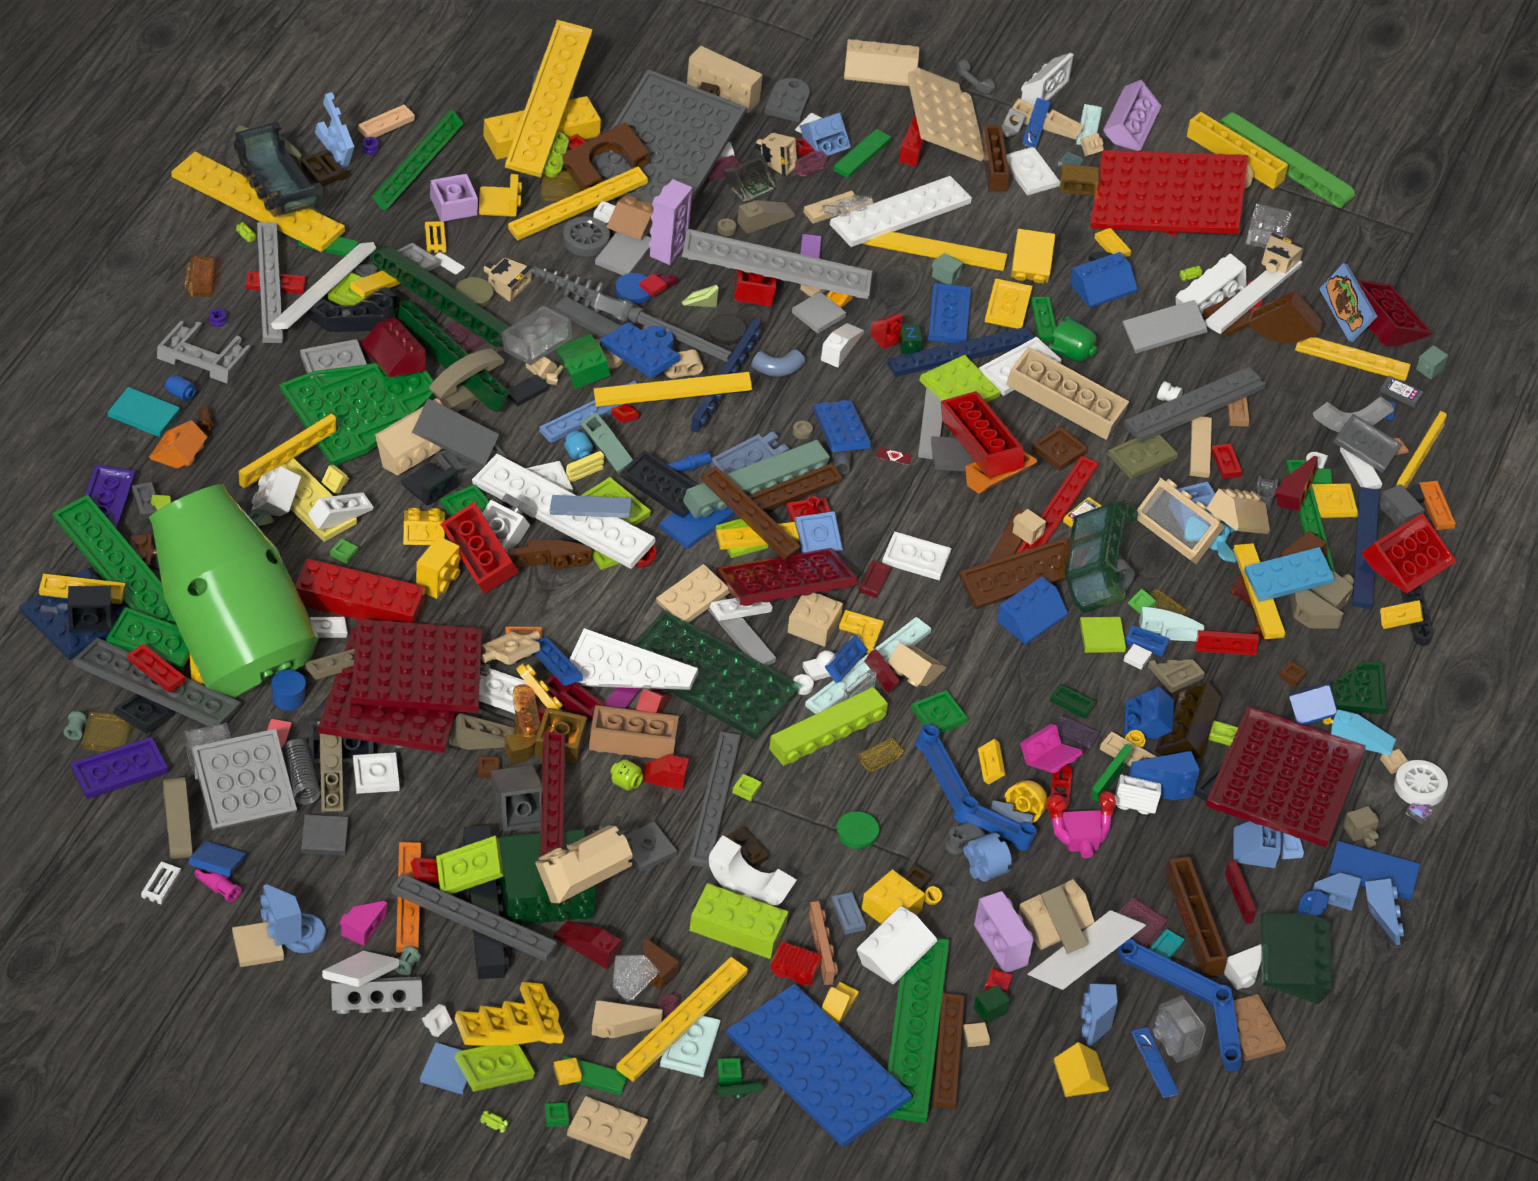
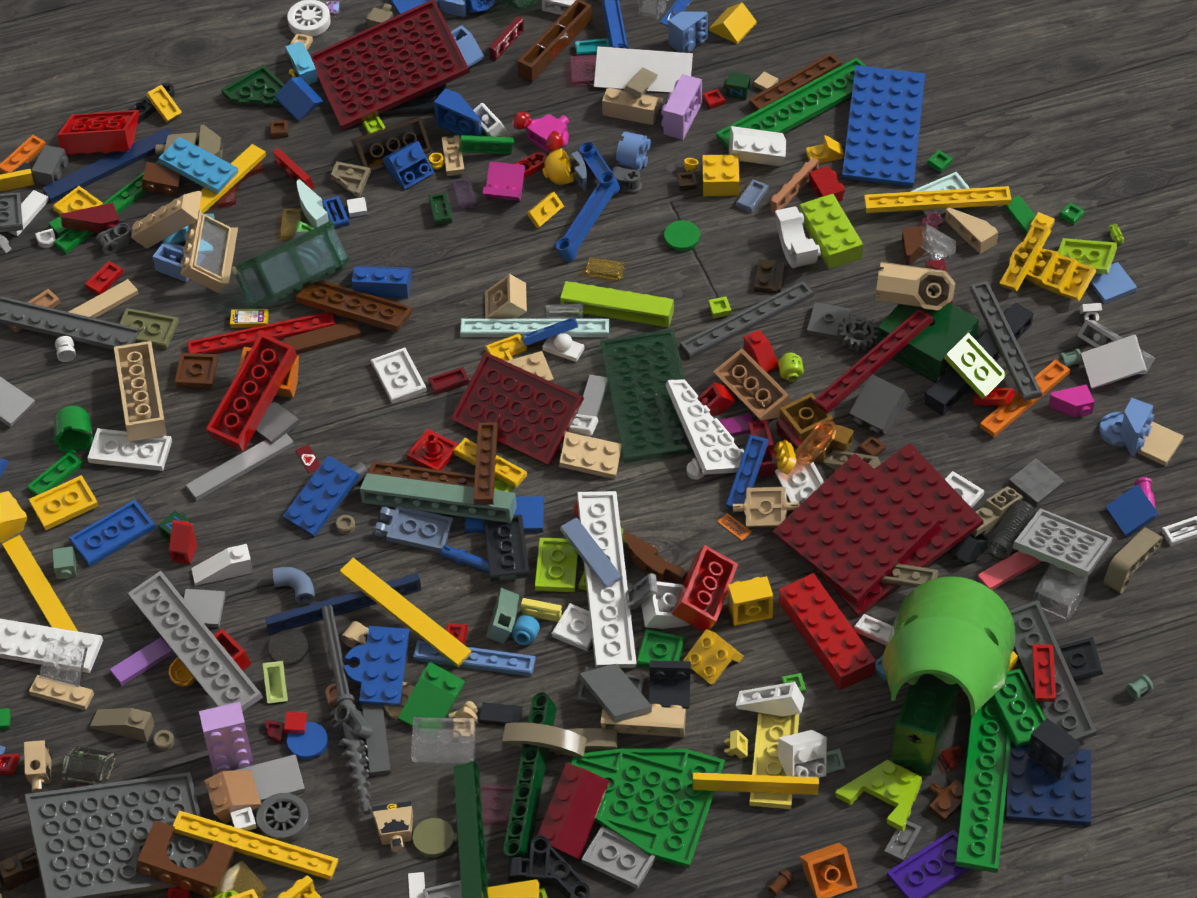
camera: 125 degrees left, 5 degrees up
yellow plate [39,574,126,604] -> none
dark purple plate [71,737,168,799] -> none
clear yellow tile [82,712,131,751] -> none
tan plate [567,1096,648,1159] -> none
dark green plate [714,1079,763,1098] -> none
white tile [793,674,814,695] -> none
clear pink plate [794,151,827,176] -> none
medium blue tile [795,511,843,553] -> none
dark red tile [864,649,900,693] -> none
dark blue plate [887,326,1034,377] -> none
green tile [911,690,968,734] -> none
lime plate [919,355,1001,403] -> none
tan brick [1013,509,1046,545] -> none
lime tile [1080,617,1126,653] -> none

